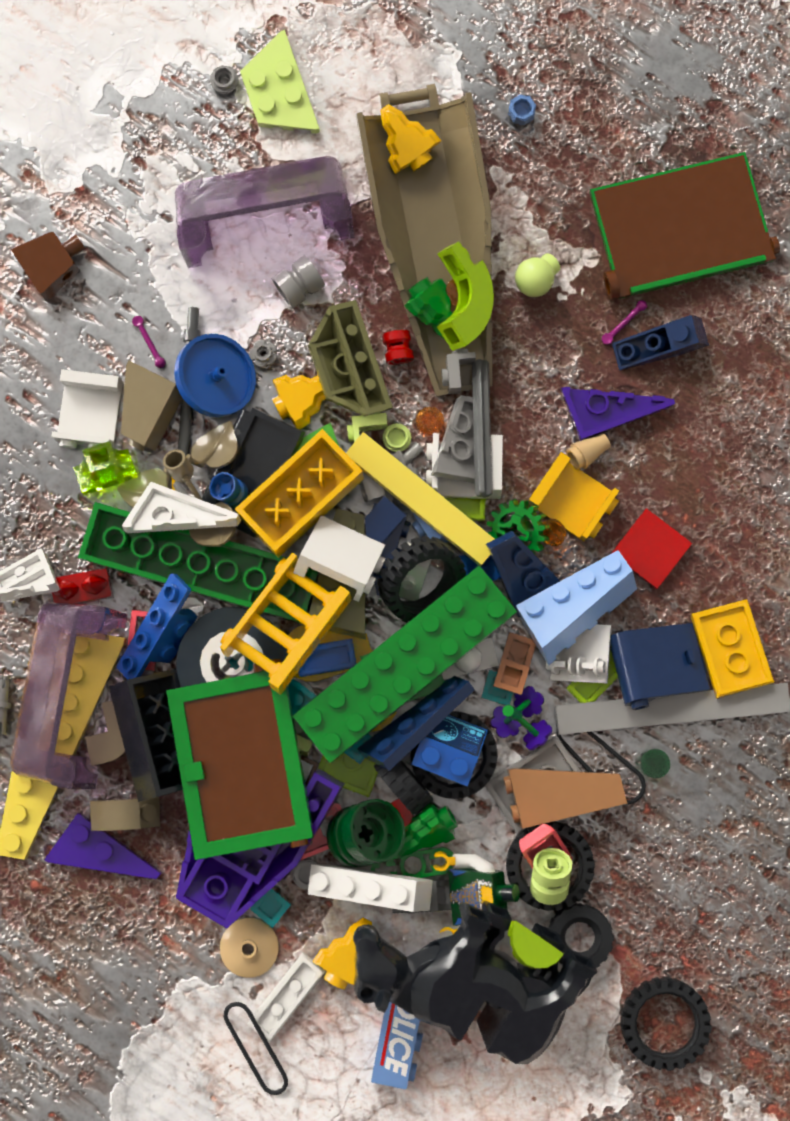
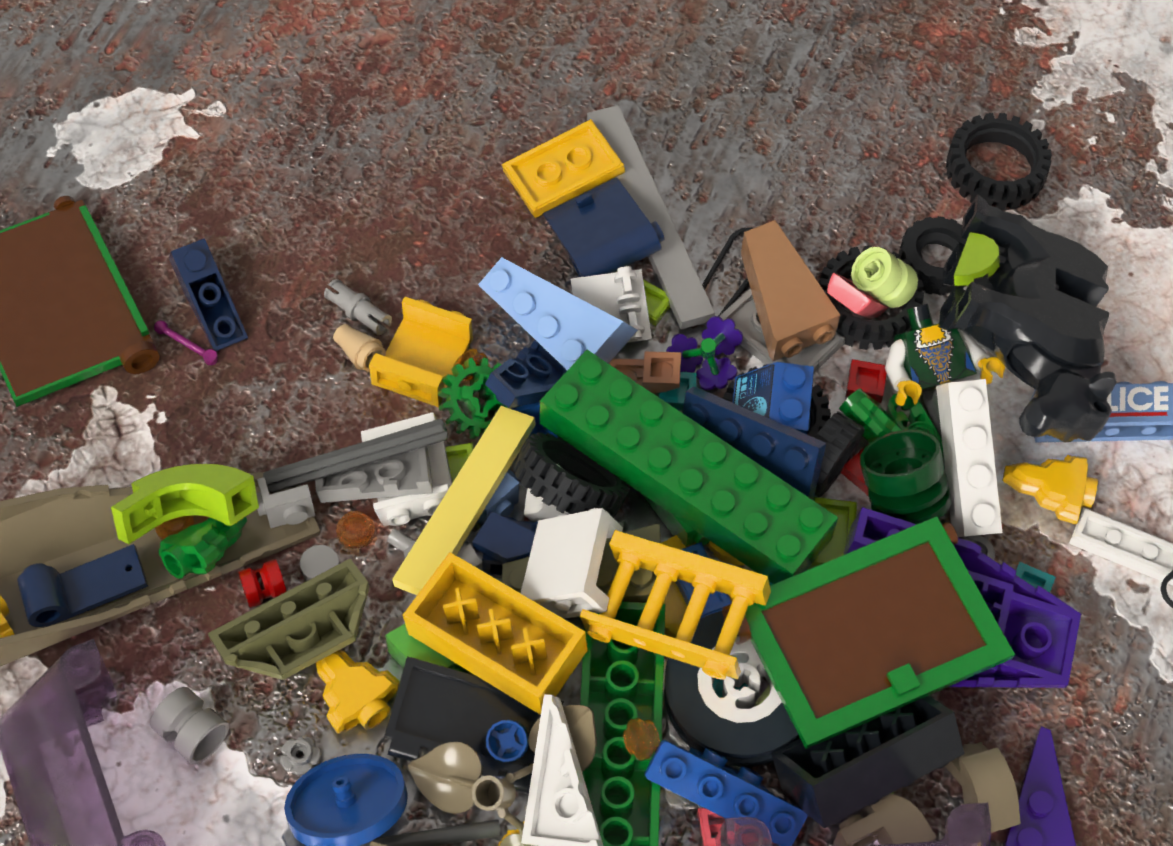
camera: 110 degrees left, 25 degrees down
tan dish [220,918,279,978] -> none
yellowish green bracket [347,412,388,442] -> none
yellowish green plate [383,423,411,452] -> none
yellowish green piece [515,253,560,297] -> none
dark purple wing [560,387,675,441] -> none
red tile [611,508,692,589] -> none
clear green plate [641,749,670,778] -> none
none -> dark blue door [17,544,148,627]
none -> light grey tile [300,545,340,581]
none -> light grey pin [324,279,392,335]
none -> clear orange plate [623,718,660,761]
none -> red tile [845,359,887,403]

